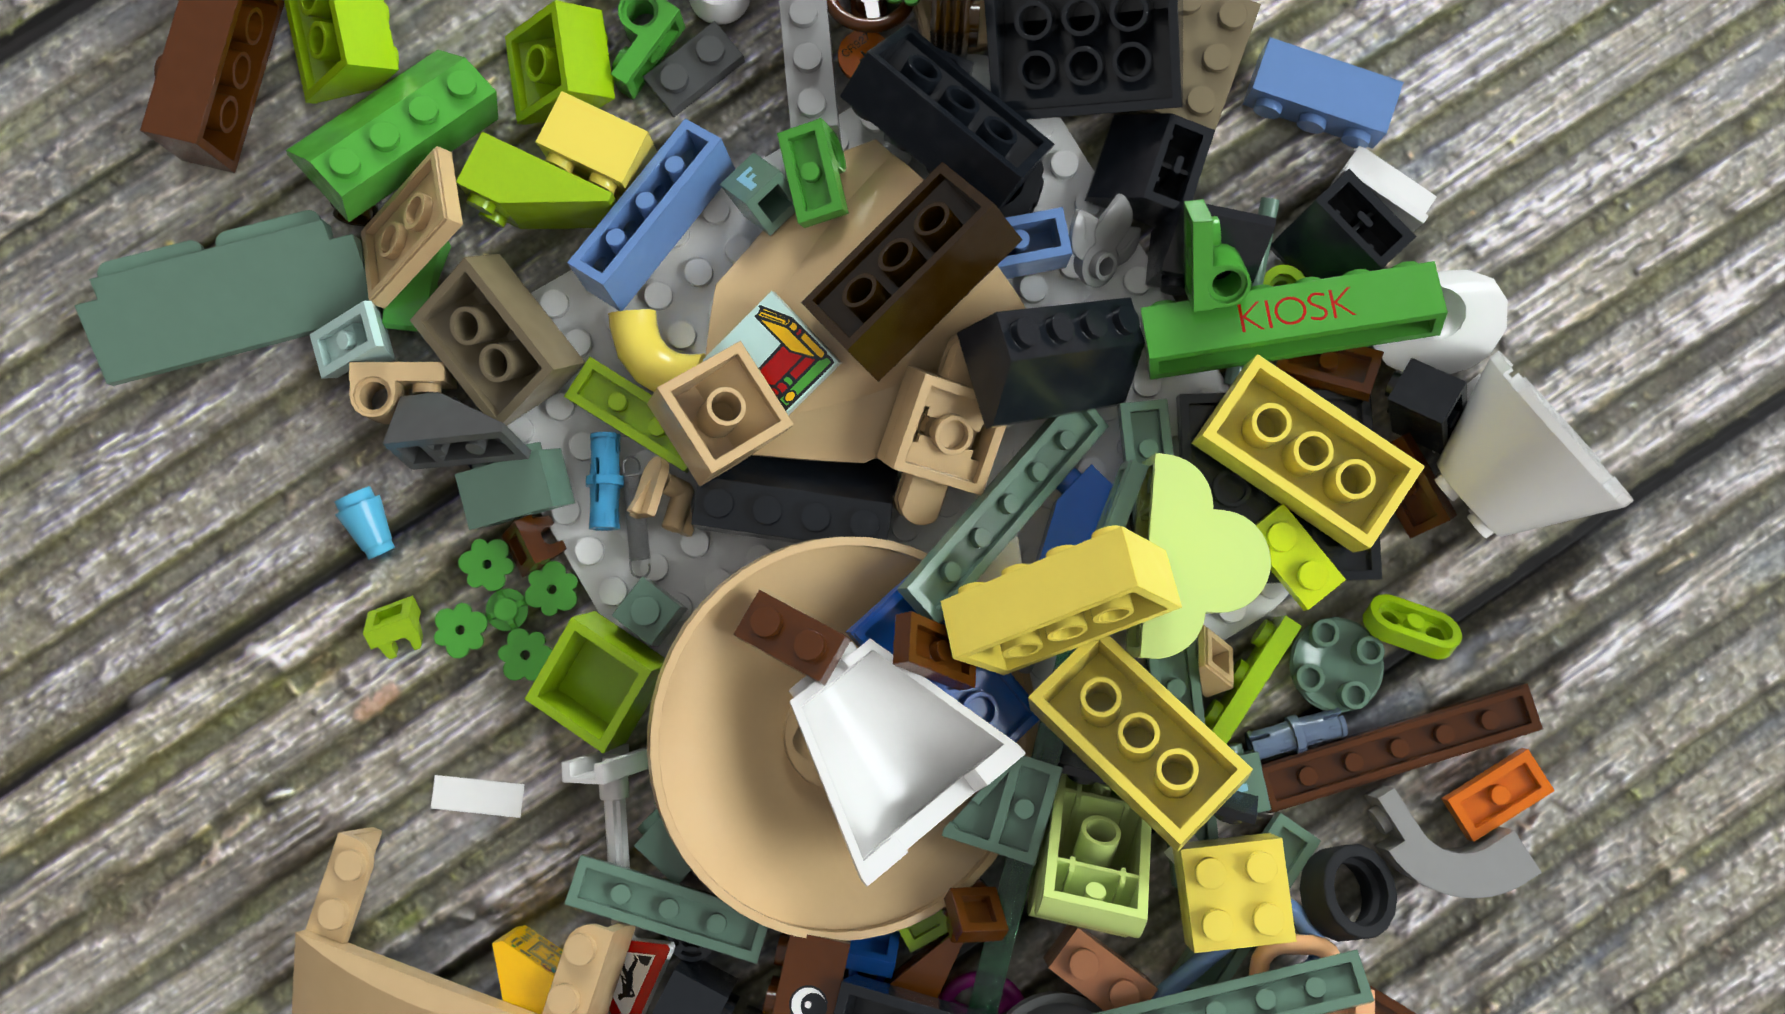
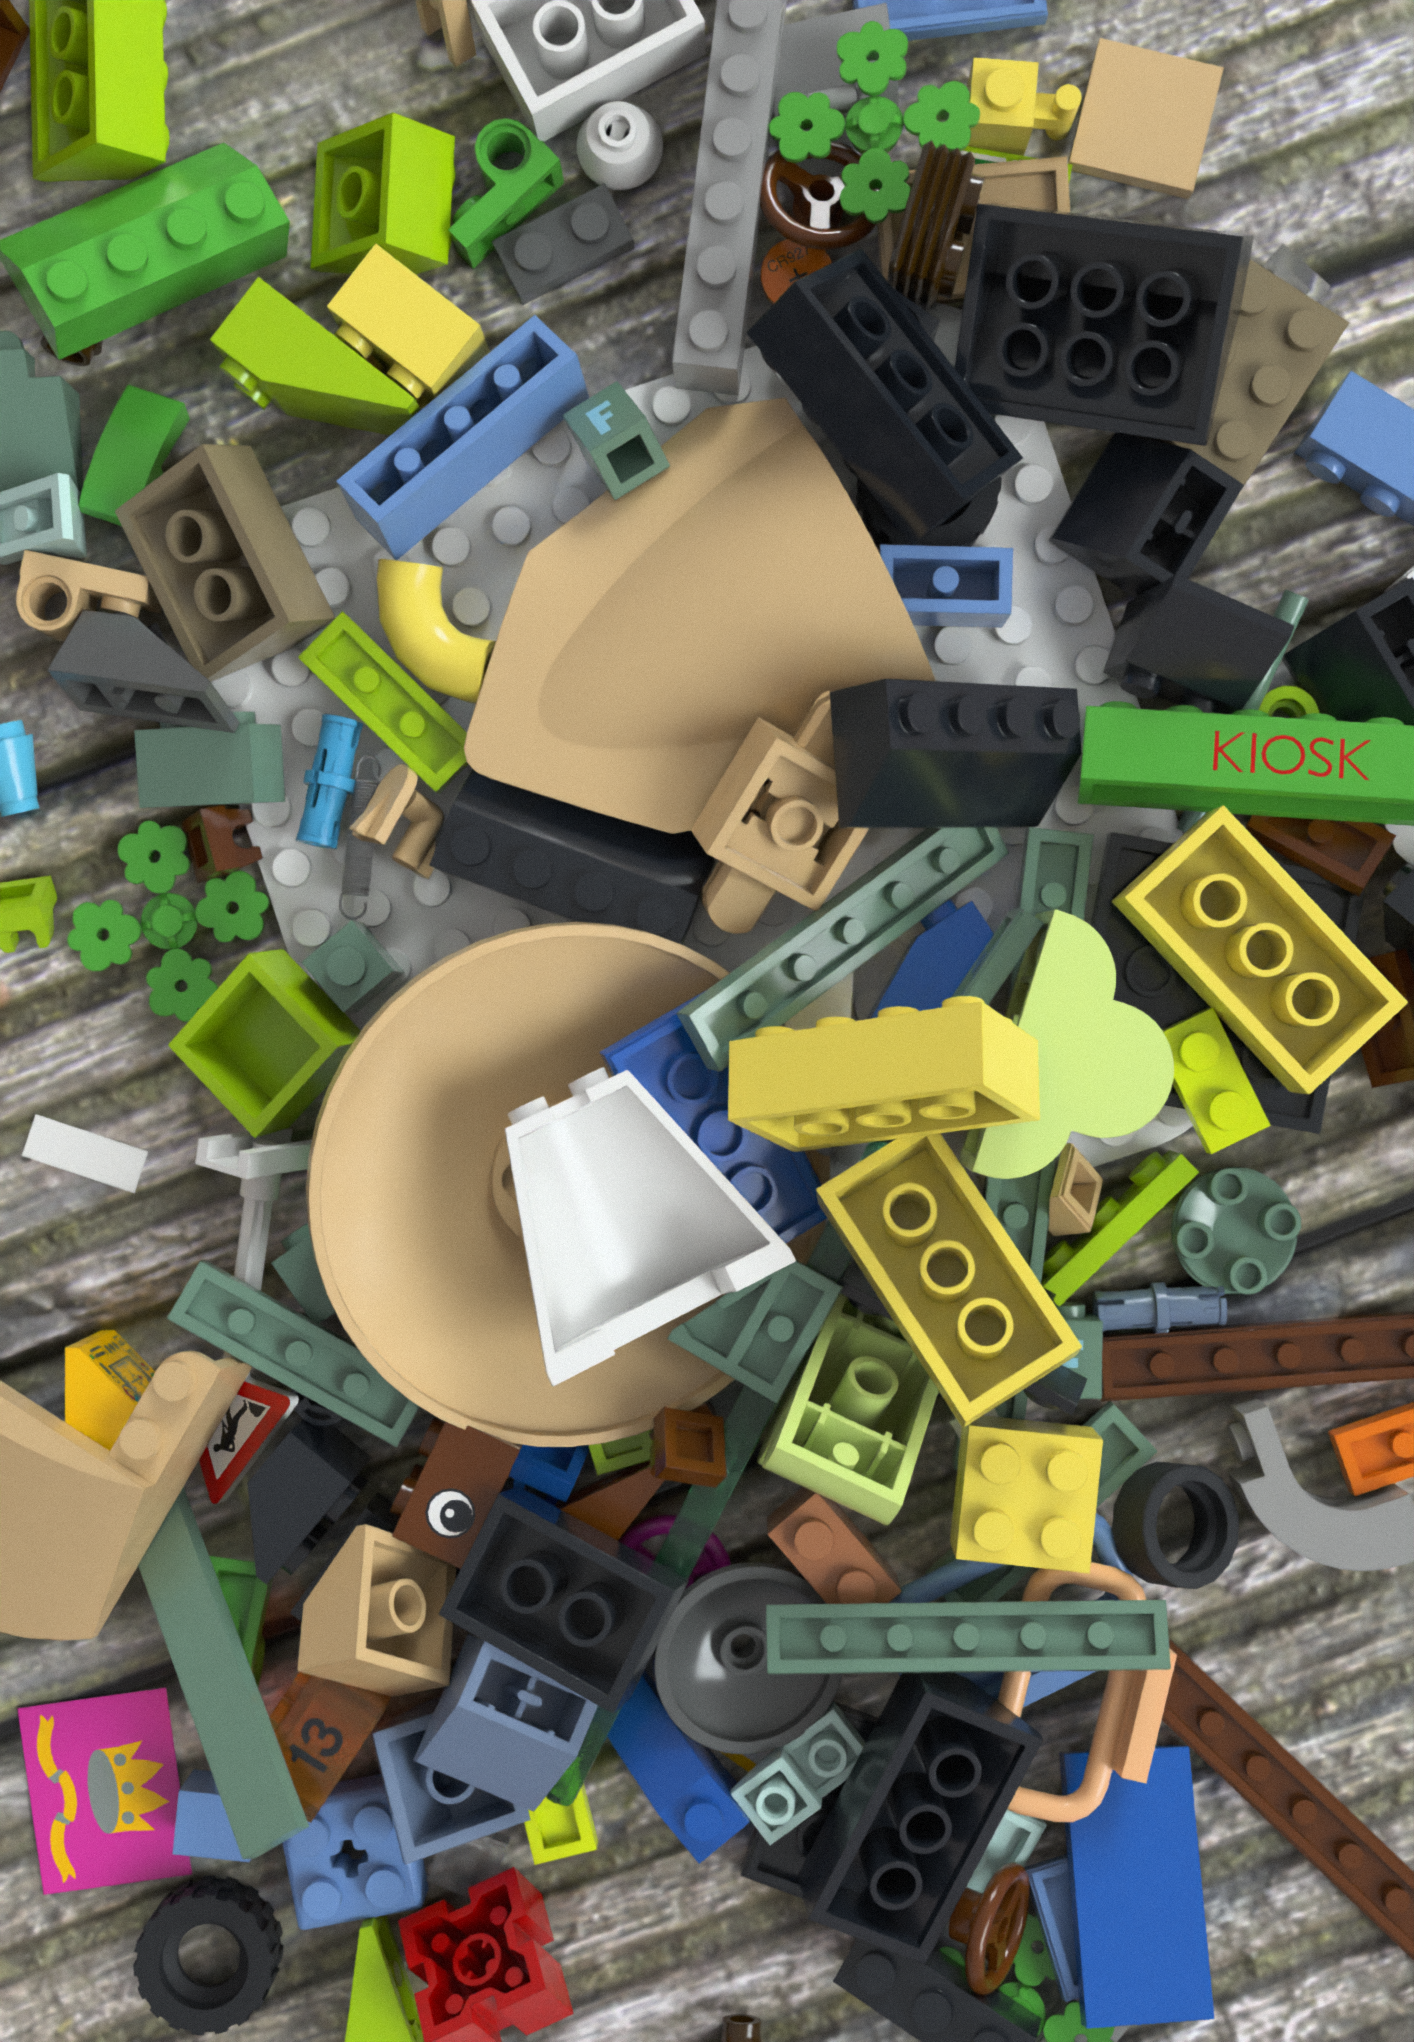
camera: 10 degrees right, 5 degrees up
tan tile [361,146,463,309] -> none
tan slope [647,341,794,486] -> none
tile [703,291,842,415] -> none
reddish brown plate [733,590,851,686] -> none
bright green plate [777,118,849,228] -> none
dark brown slope [801,162,1022,382] -> none
reddish brown plate [893,611,976,691] -> none
light grey plate [1069,193,1141,287] -> none
bright green plate [1184,199,1251,312] -> none
lime plate [1363,594,1462,660] -> none

